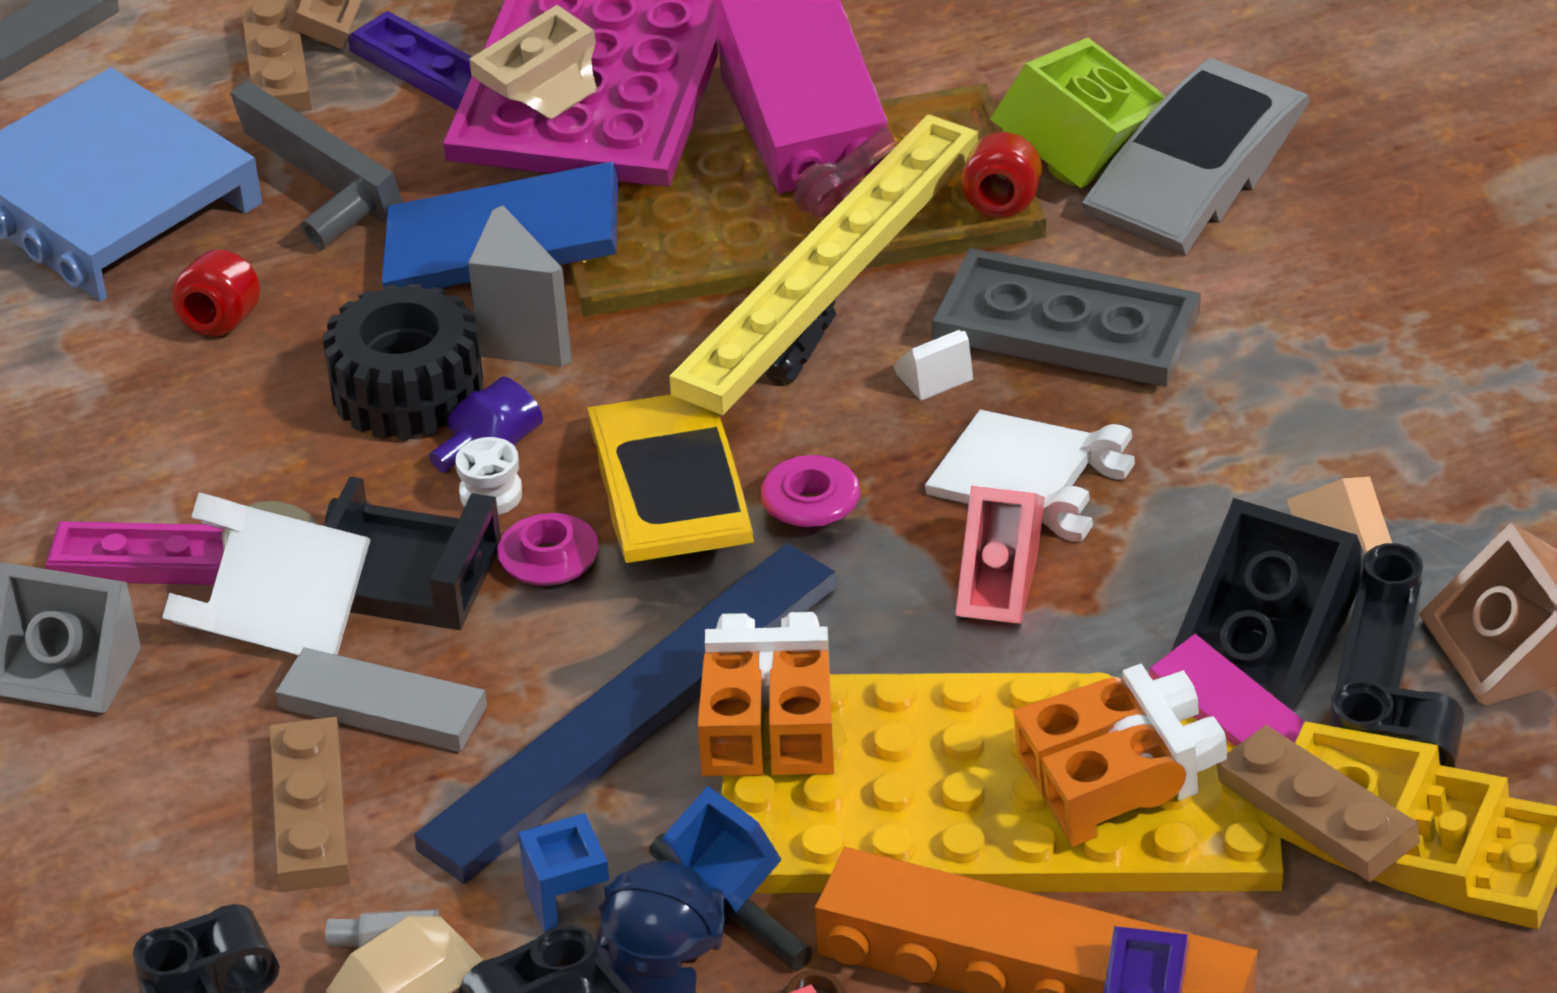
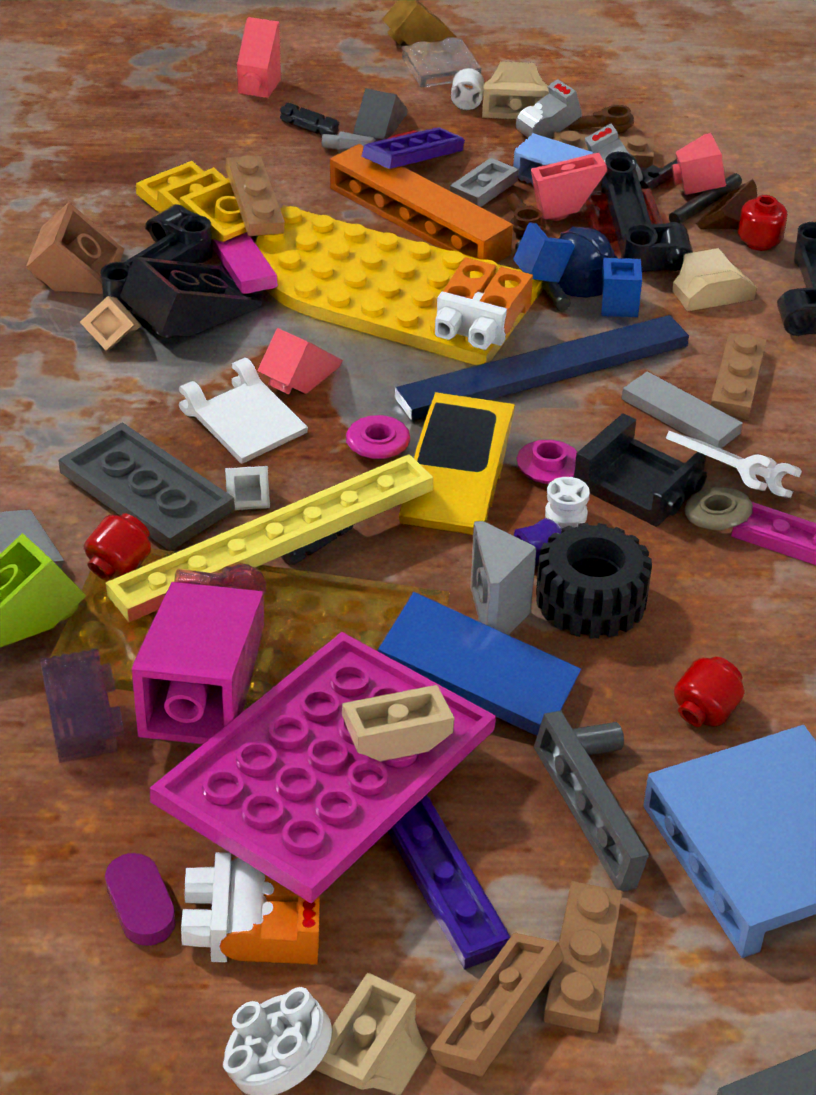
camera: 160 degrees left, 0 degrees up
light grey bar [325,909,439,948] -> none
orange hips [1013,663,1227,847] -> none
none -> clear purple brick [40,648,124,763]

